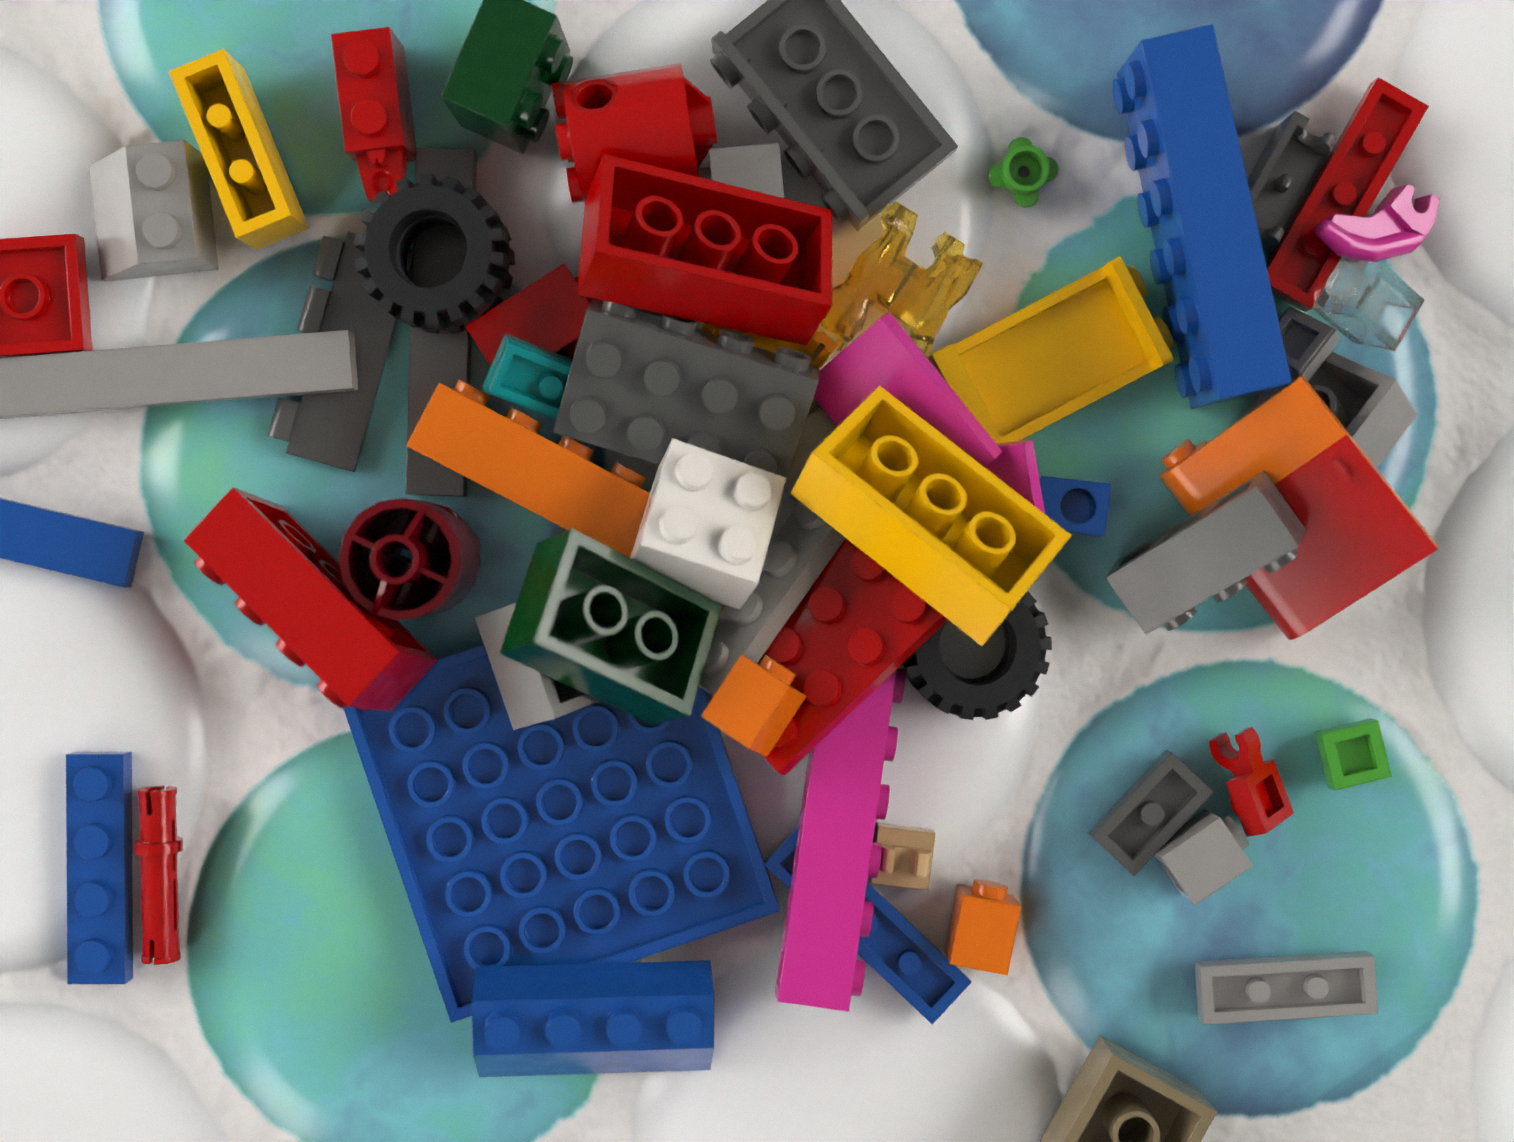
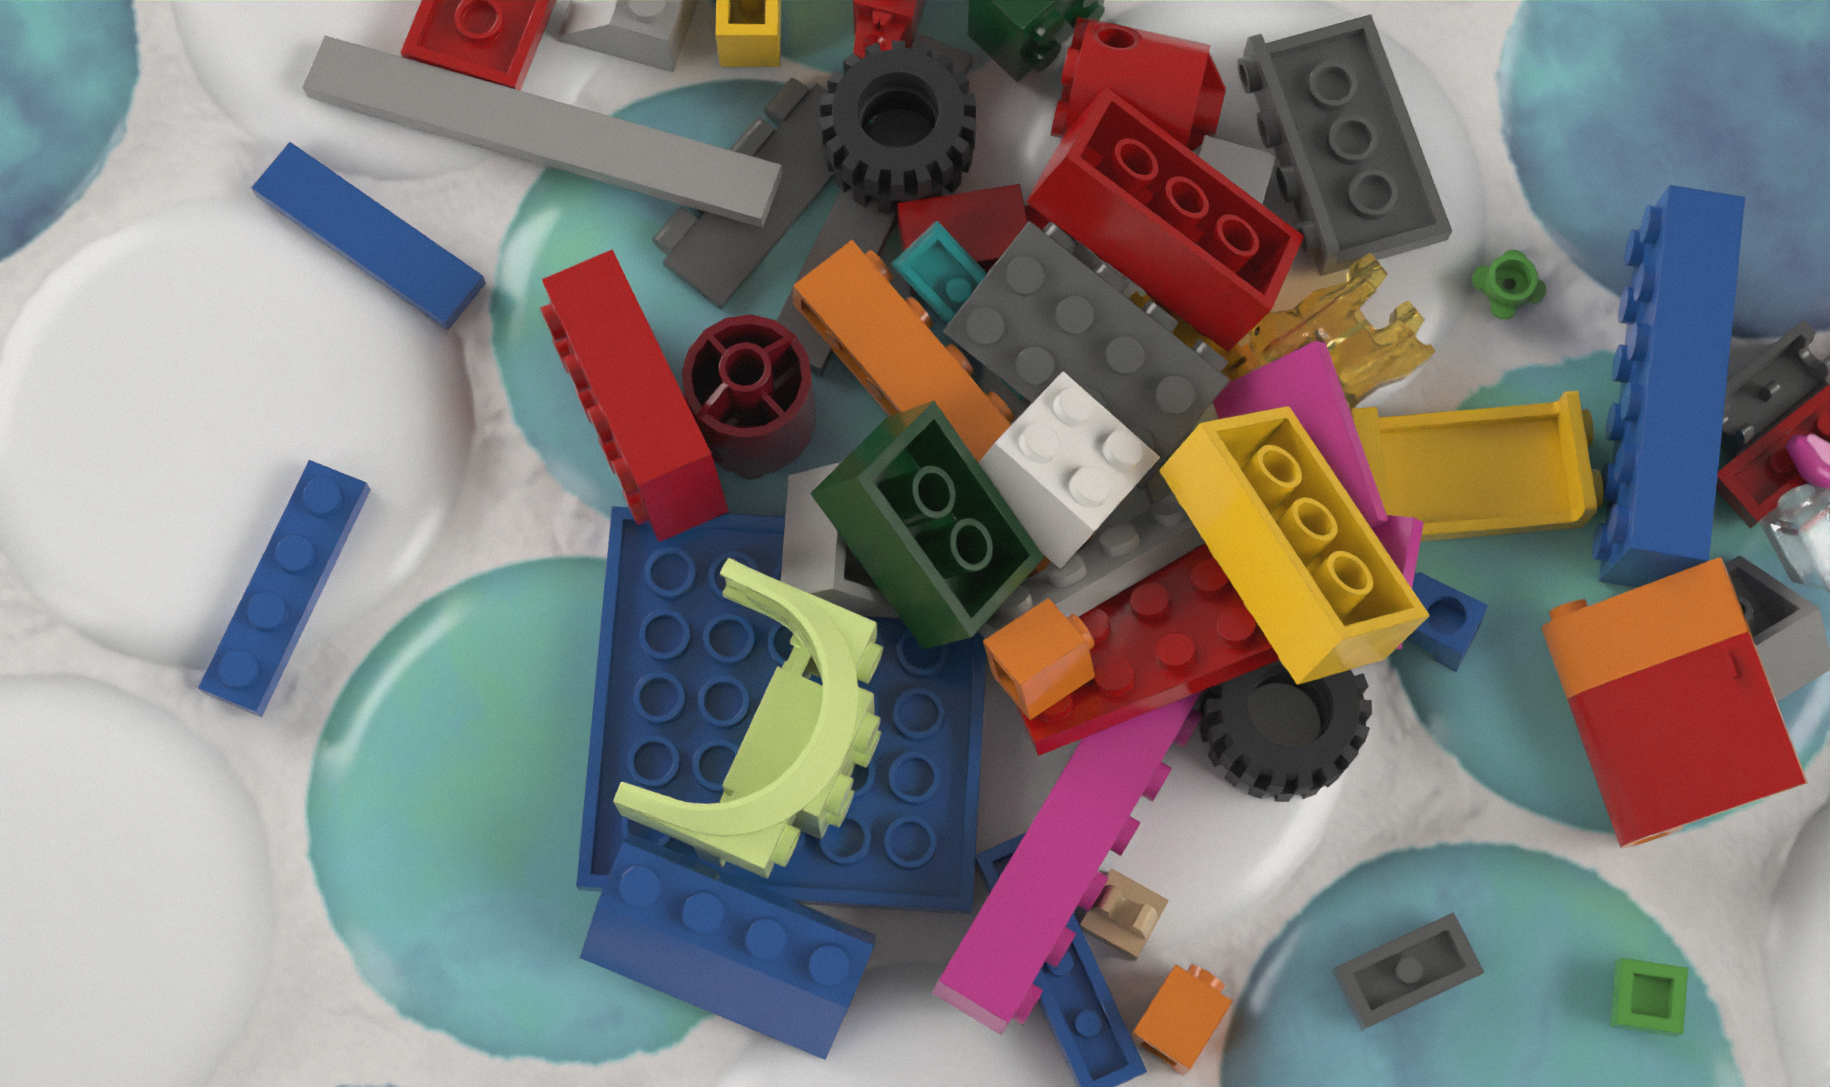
camera: 25 degrees right, 15 degrees down
red pin [134,786,183,965] -> none
brick [1105,470,1305,635] -> none
light grey brick [1154,809,1253,906] -> none
red plate [1209,727,1294,837] -> none
light grey tile [1278,306,1341,381] -> none
none -> yellowish green piece [613,557,884,879]

